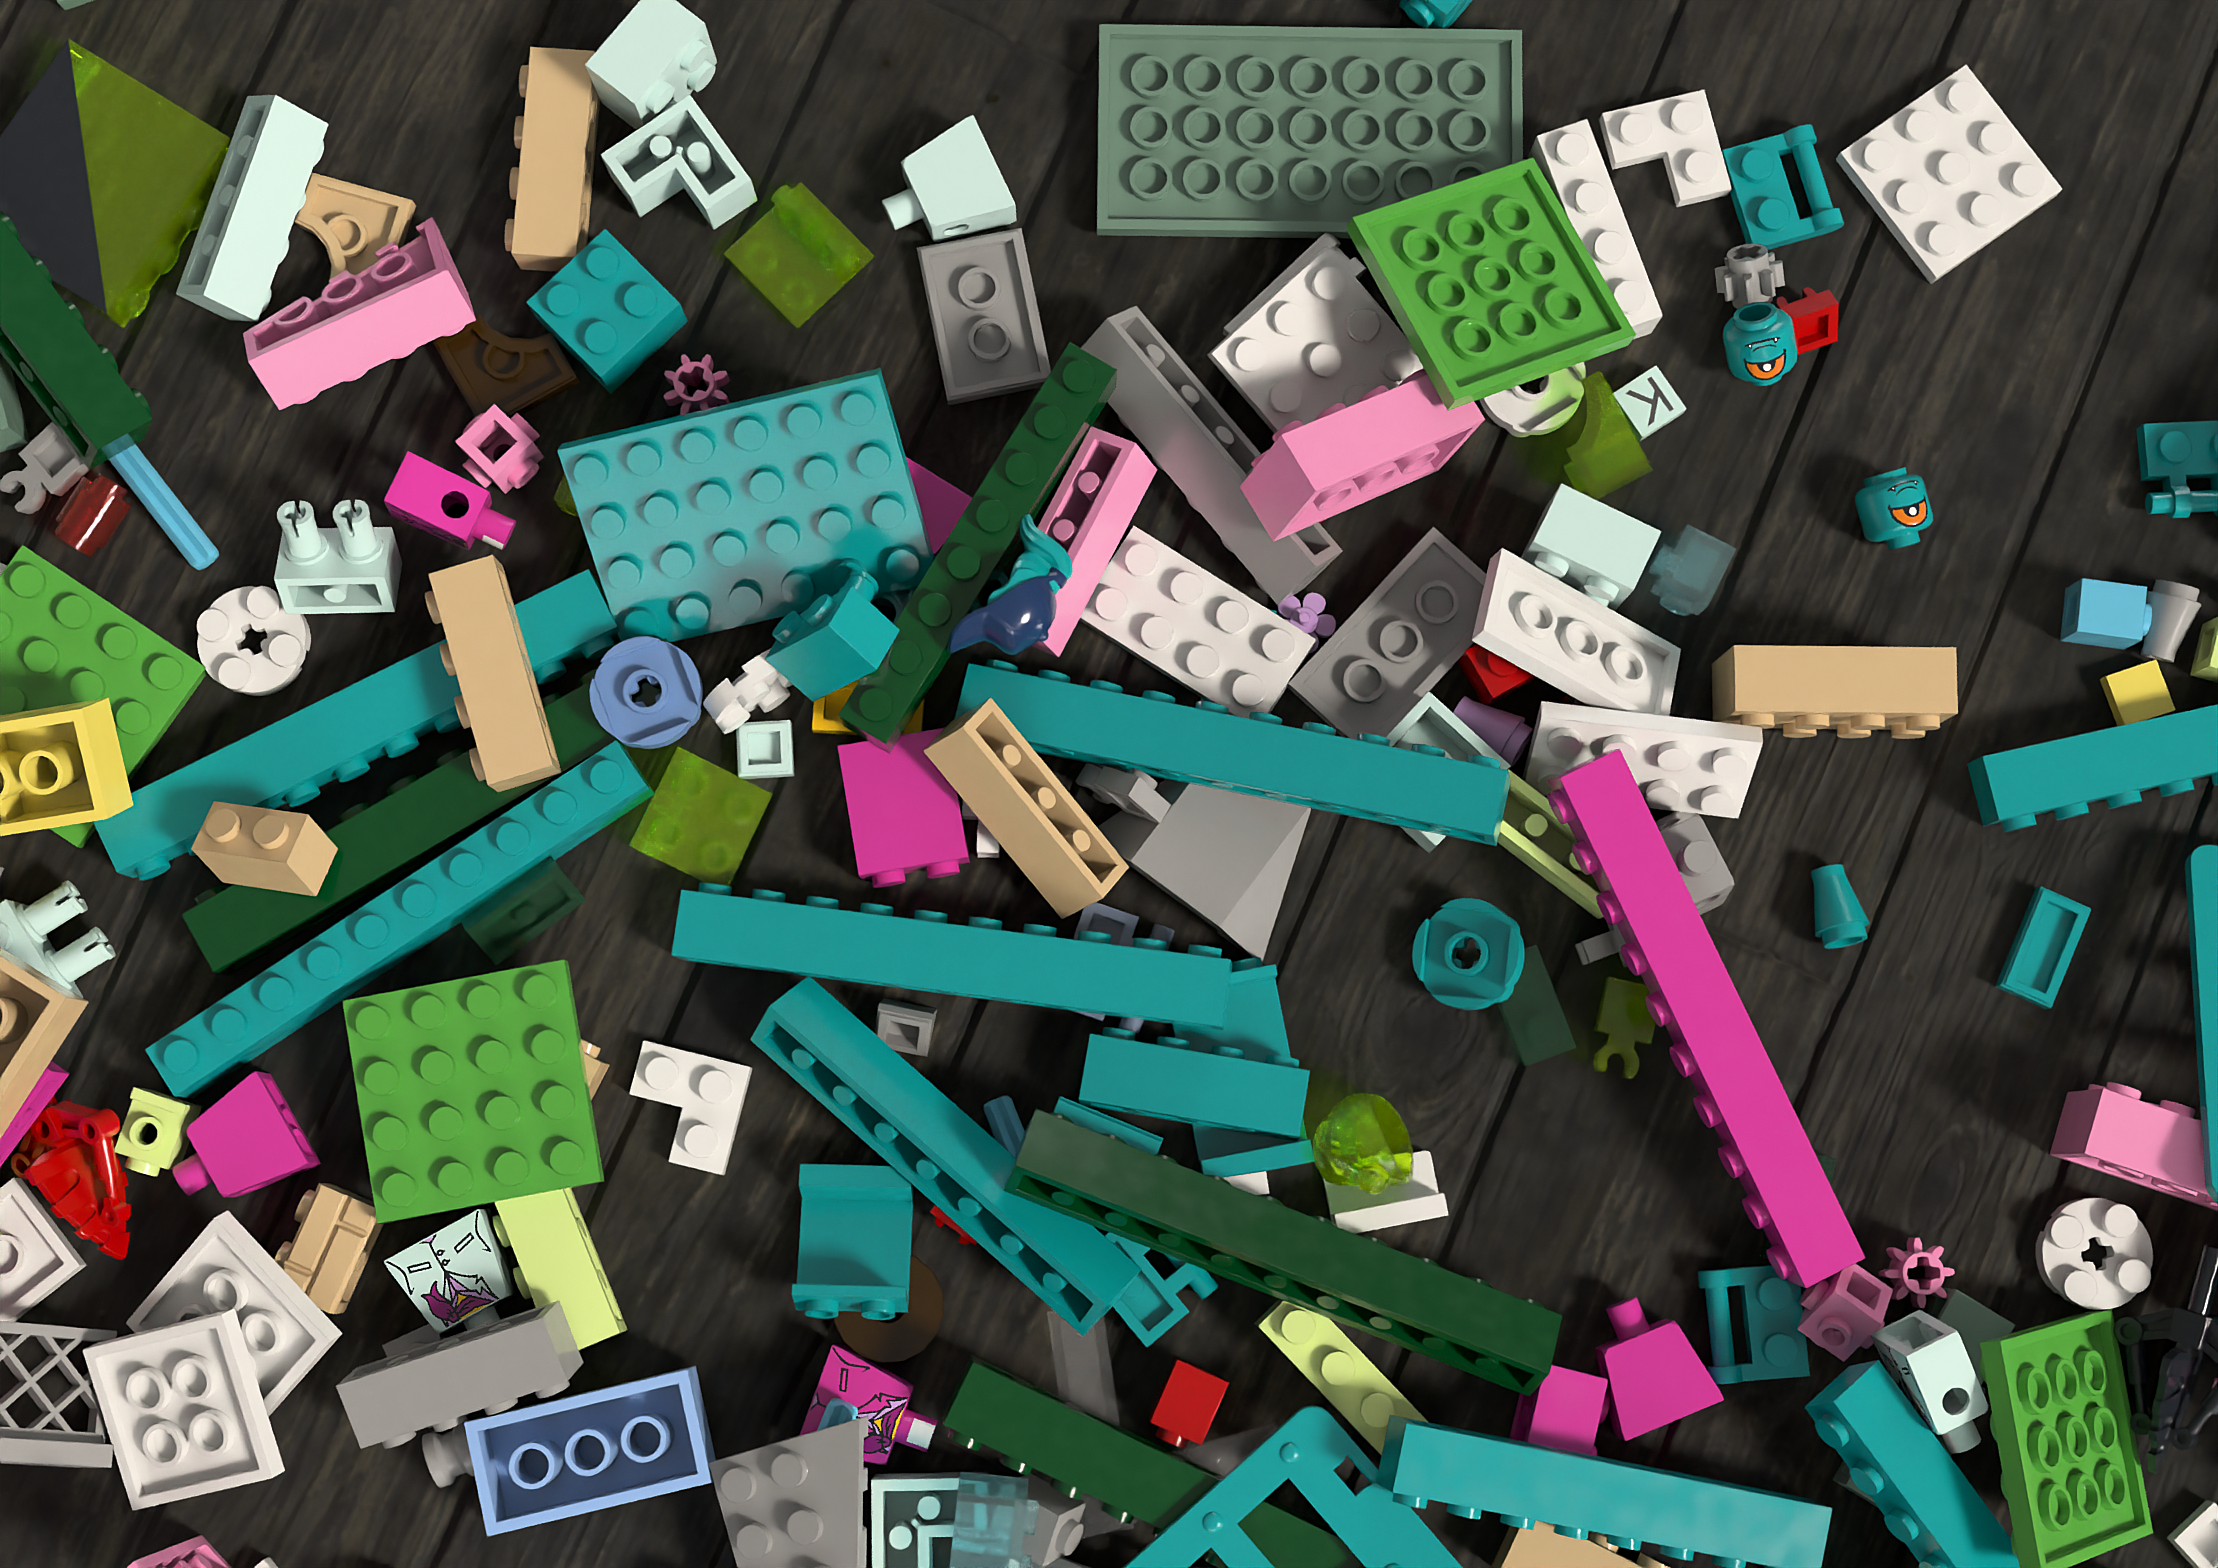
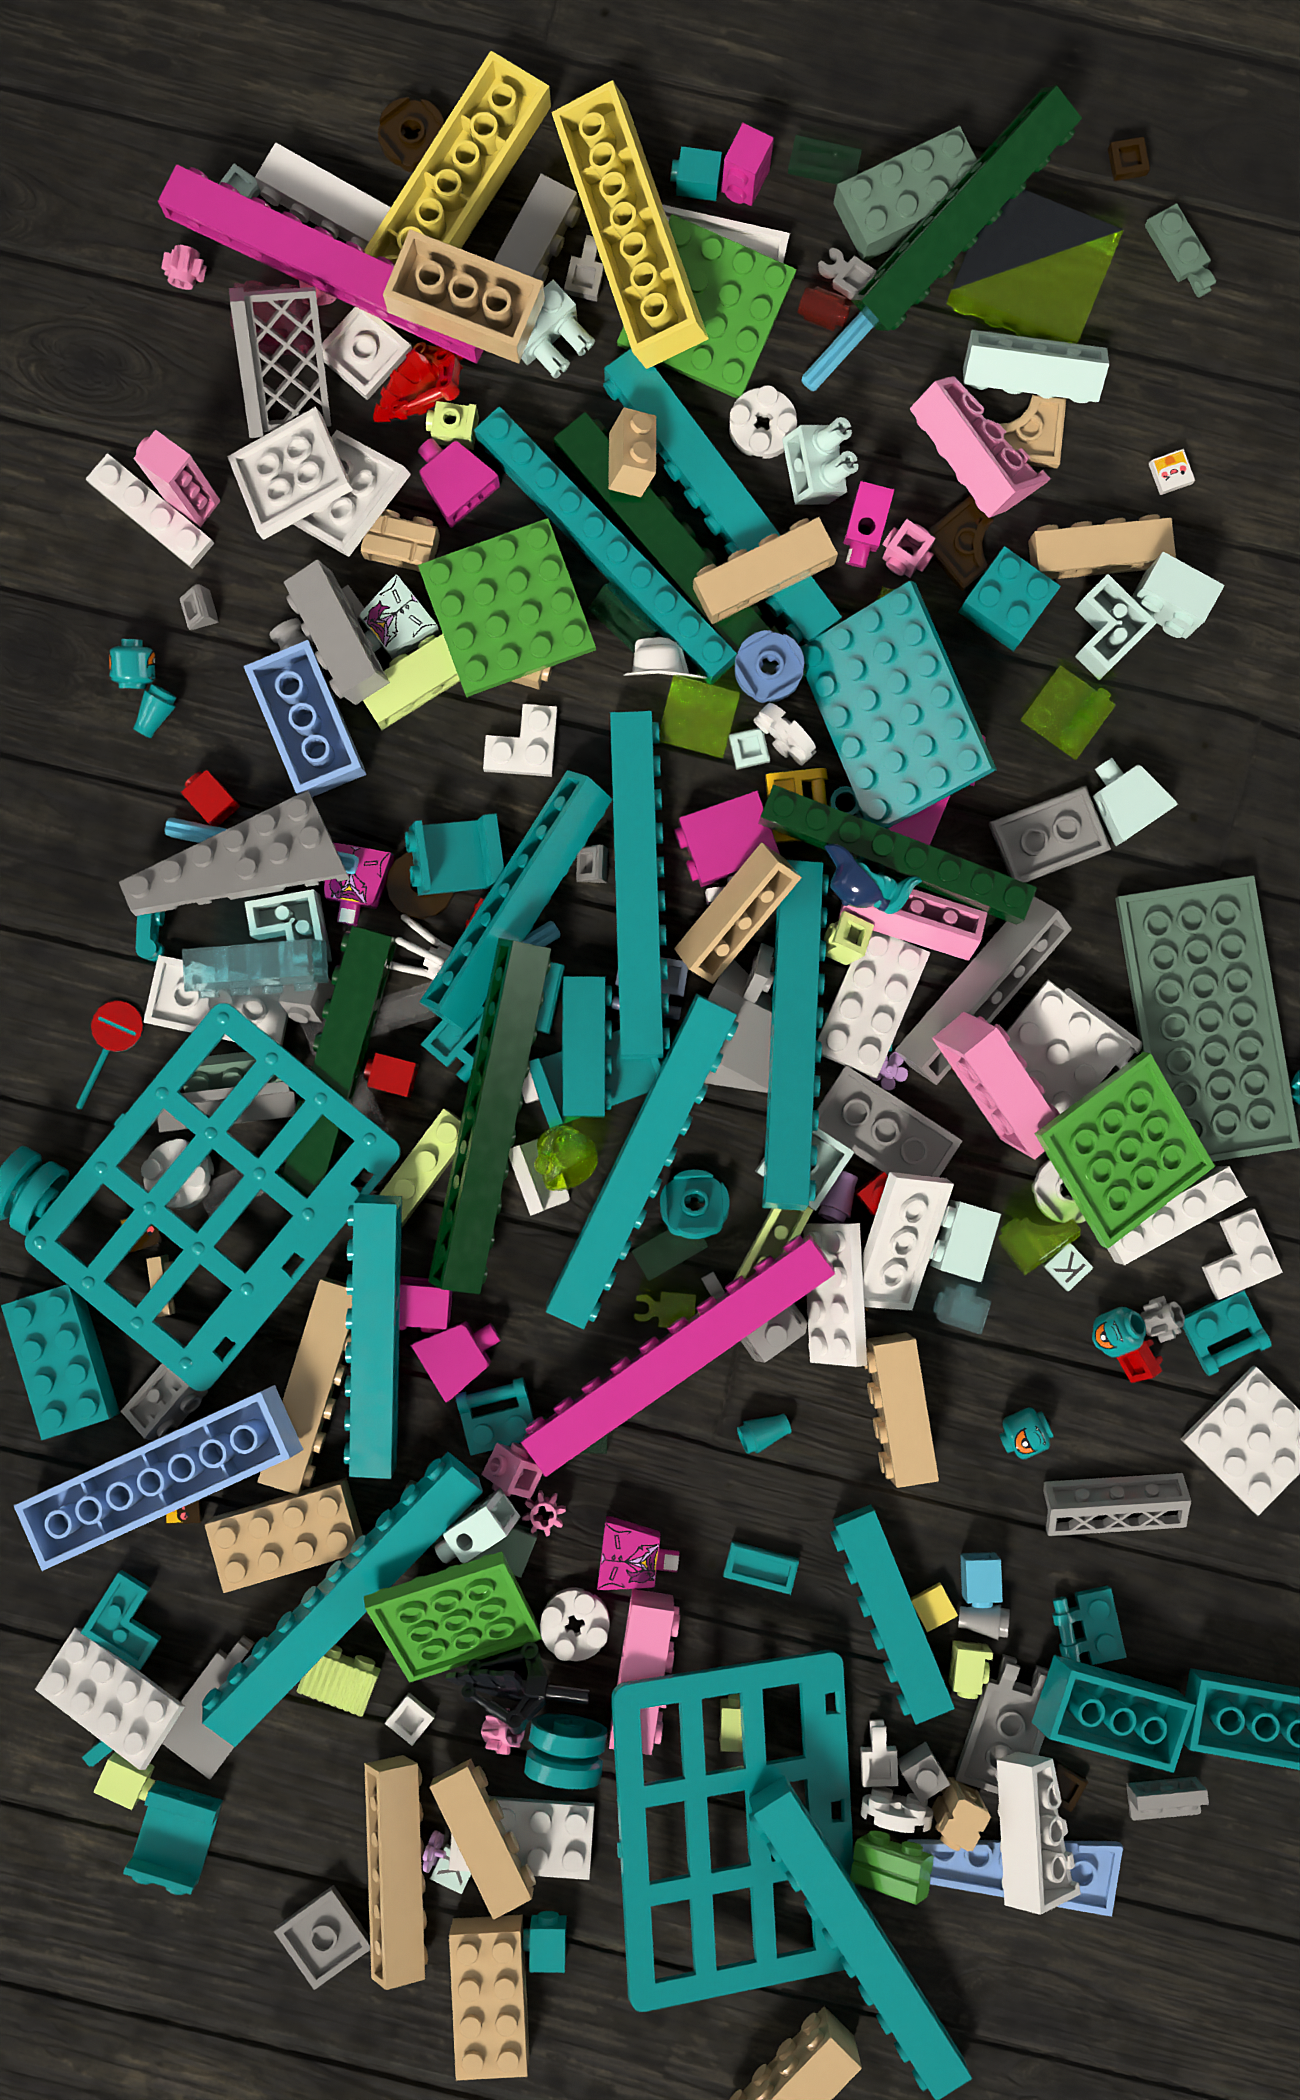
camera: 80 degrees right, 5 degrees up
bright pink gear [664,354,730,415] -> none
teal brick [765,570,900,702] -> none
none -> white plant [390,914,453,980]
none -> teal brick [546,993,739,1329]
none -> dark pink torso [597,1516,679,1590]
none -> white piece [624,637,707,679]
none -> yellowish green brick [824,911,874,965]
none -> light grey fence [1043,1473,1191,1536]
none -> white tile [1149,449,1195,495]

